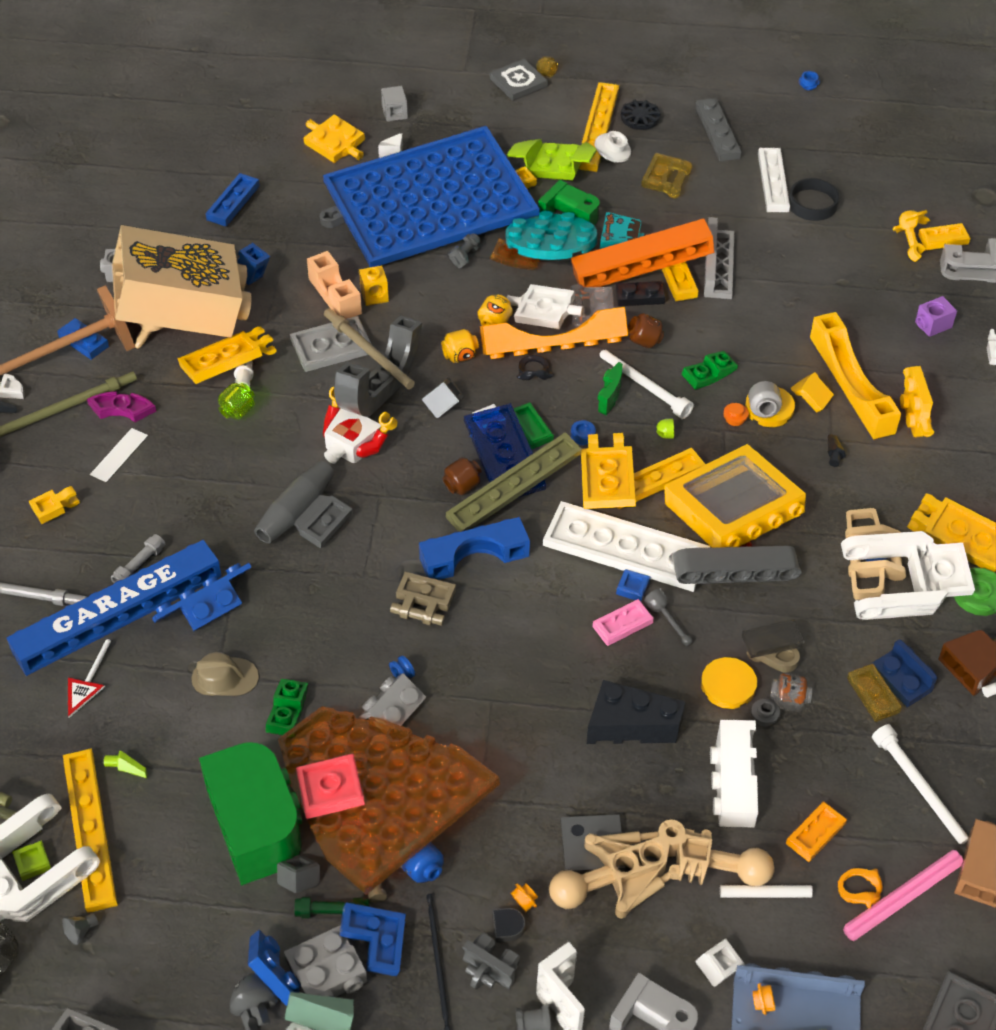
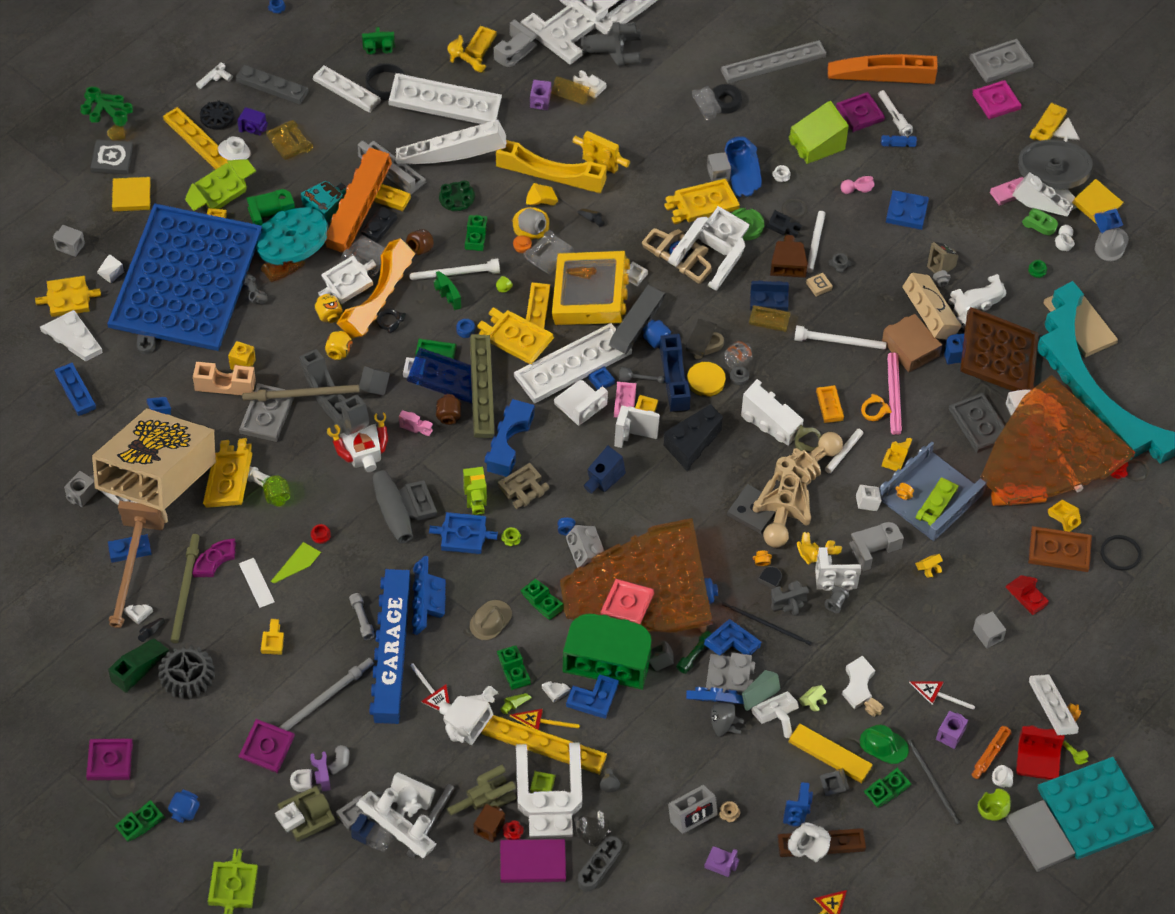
camera: 55 degrees left, 5 degrees up
none -> white wing [40,310,103,361]
none -> green plant [80,87,133,126]
none -> yellow tile [112,177,151,211]
none -> white hose [196,62,233,89]
none -> dark purple brick [238,107,268,135]
none -> lime sticker [271,542,321,583]
none -> red plate [311,524,331,544]
none -> green hips [362,27,395,54]
none -> white plate [388,73,502,124]
none -> white slope [396,120,506,164]
none -> bright pink plate [399,410,433,436]
none -> blue plate [429,512,498,554]
none -> dark green dish [439,180,475,211]
none -> white torso [439,686,498,745]
none -> lime hips [463,467,487,515]
none -> green slope [497,645,531,690]
none -> lime plate [501,527,521,546]
none -> piece [510,709,580,731]
none -> clear plate [523,230,573,274]
none -> white tile [542,682,571,703]
none -> clear yellow plate [551,76,591,105]
none -> white bracket [554,380,608,426]
none -> clear orange bar [566,266,596,279]
none -> blue plate [566,674,619,719]
none -> dark blue torso [583,445,626,494]
none -> white bracket [614,406,660,448]
none -> white tile [626,262,648,286]
none -> yellow plate [635,395,658,413]
none -> blue head [643,320,671,348]
none -> dark blue arch [660,334,691,412]
none -> olive piece [795,425,822,452]
none -> yellow piece [797,532,842,565]
none -> tan tile [806,273,833,296]
none -> yellow slope [882,438,912,471]

